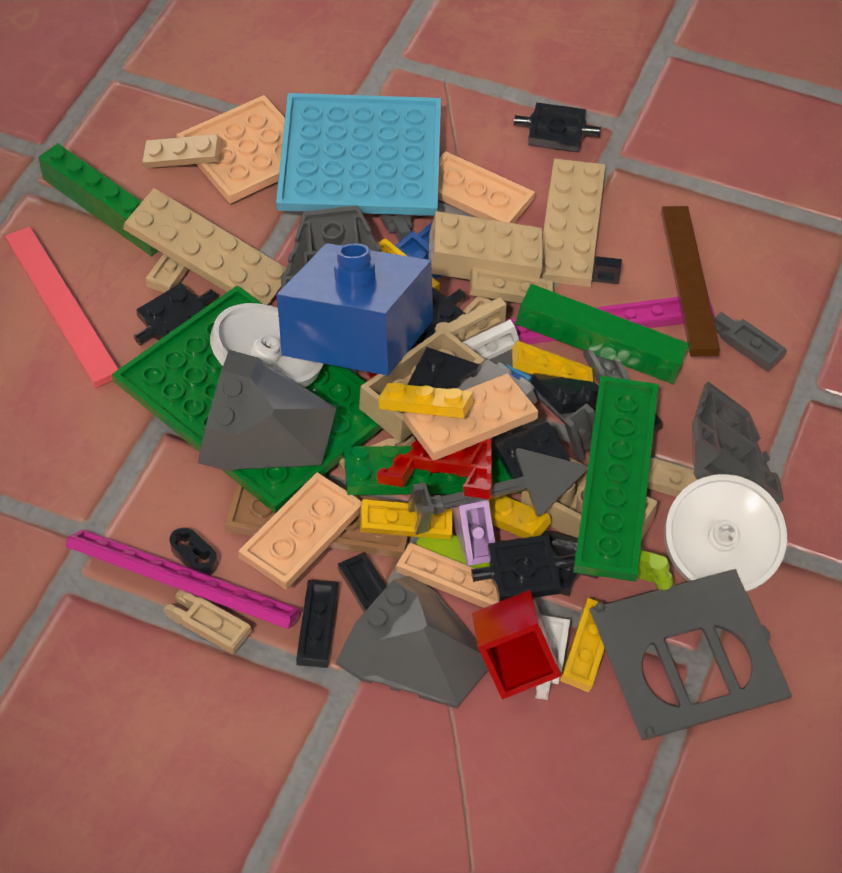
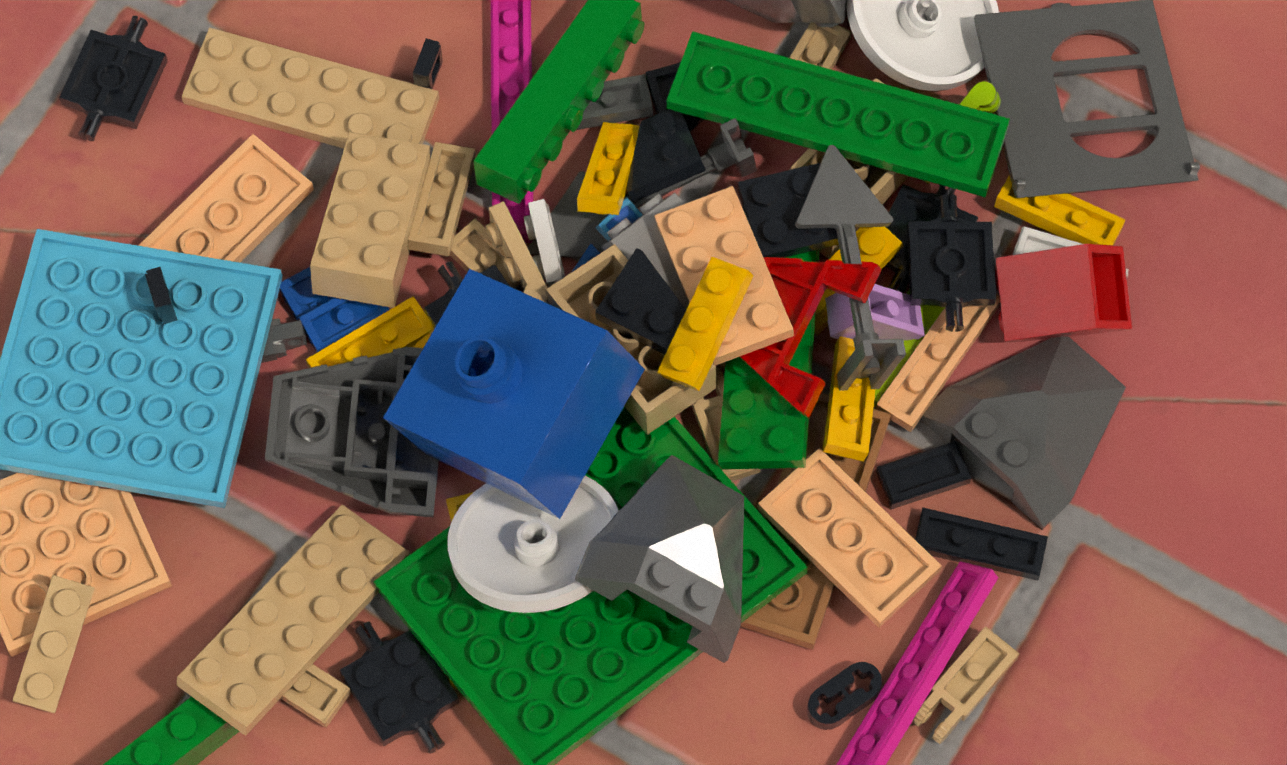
camera: 80 degrees left, 15 degrees up
none -> black tile [145,267,178,325]

